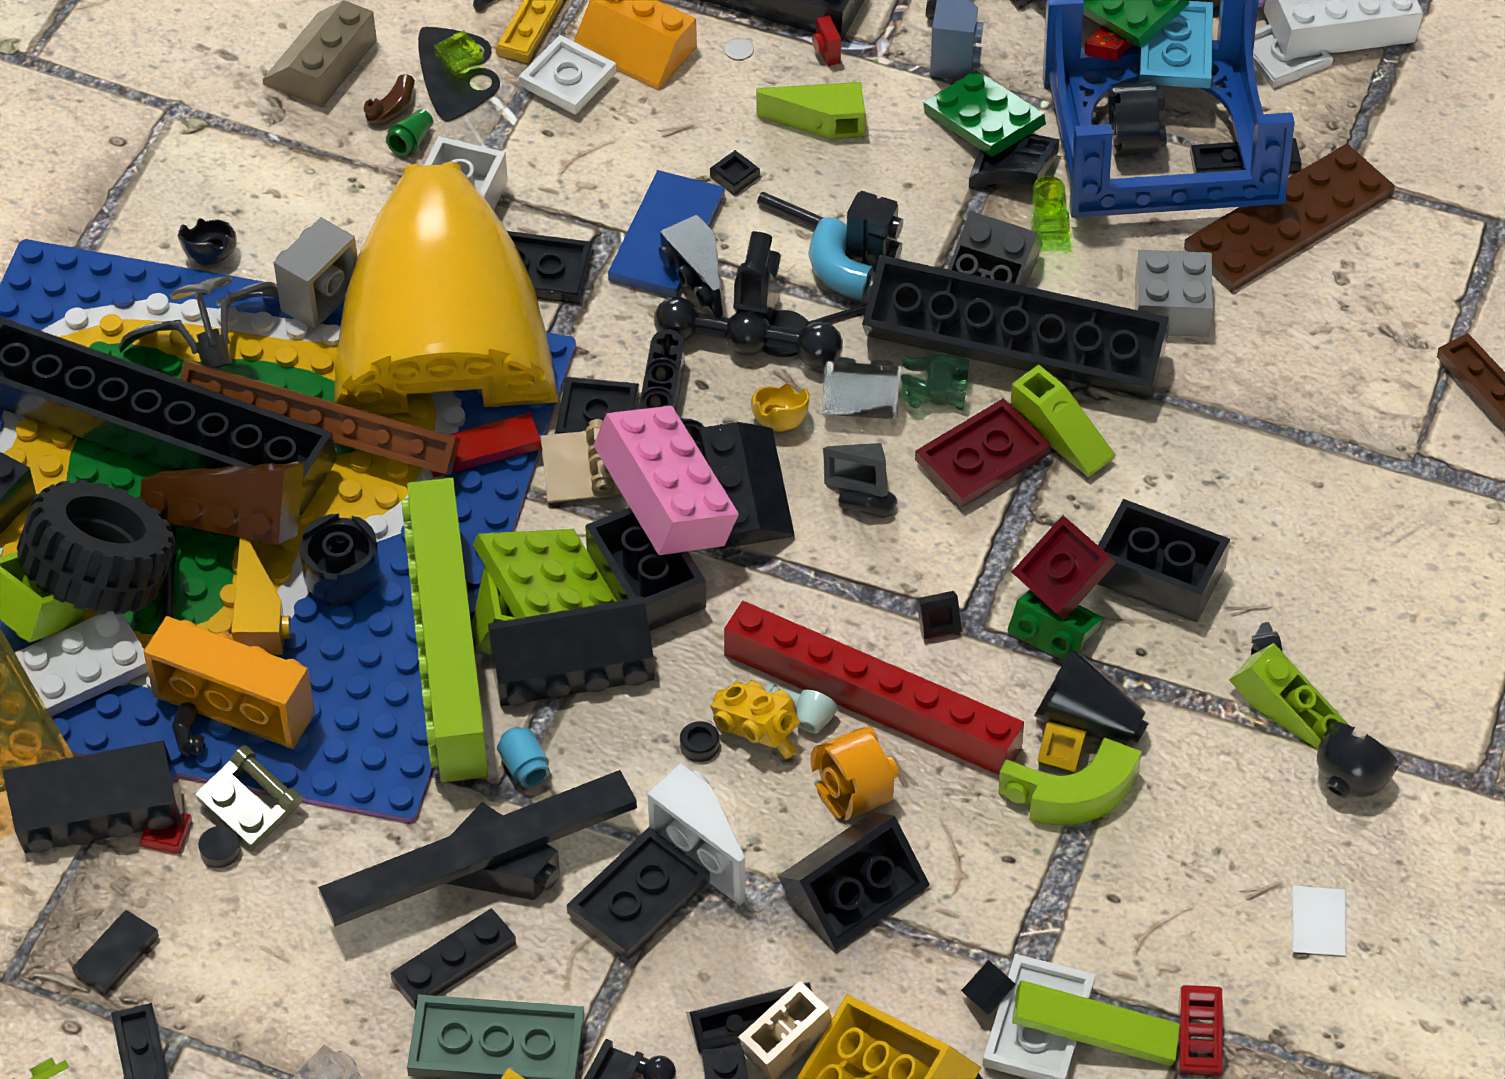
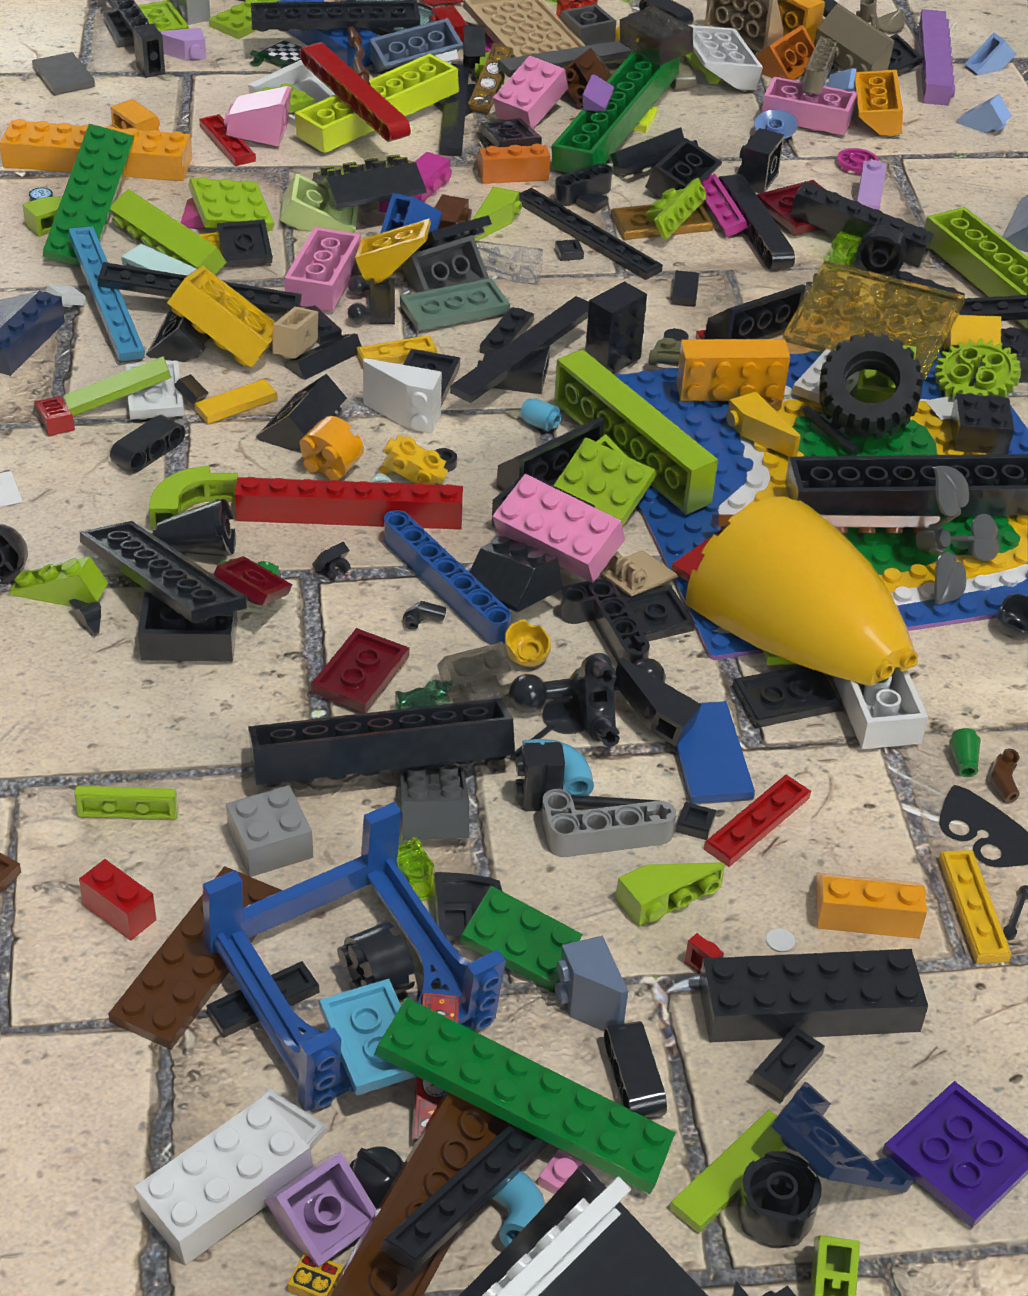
camera: 150 degrees right, 10 degrees down
reddish brown wedge [140,461,304,545] -> none
light grey brick [273,217,358,330] -> none
black brick [299,514,380,607] -> none
clear neon green plate [435,30,484,75] -> none
white plate [519,35,617,115] -> none
dark grey slope [823,443,887,497] -> none
lime slope [1010,365,1116,478] -> none
none -> lime tile [74,786,179,820]
none -> red brick [79,859,156,941]
none -> black plate [80,521,247,623]
none -> black beam [110,414,186,473]
none -> yellow tile [194,379,278,424]
none -> yellow tile [357,335,437,366]
none -> blue beam [384,510,511,645]
none -> light grey beam [541,789,676,857]
none -> black brick [585,281,647,374]
none -> red tile [704,774,811,867]

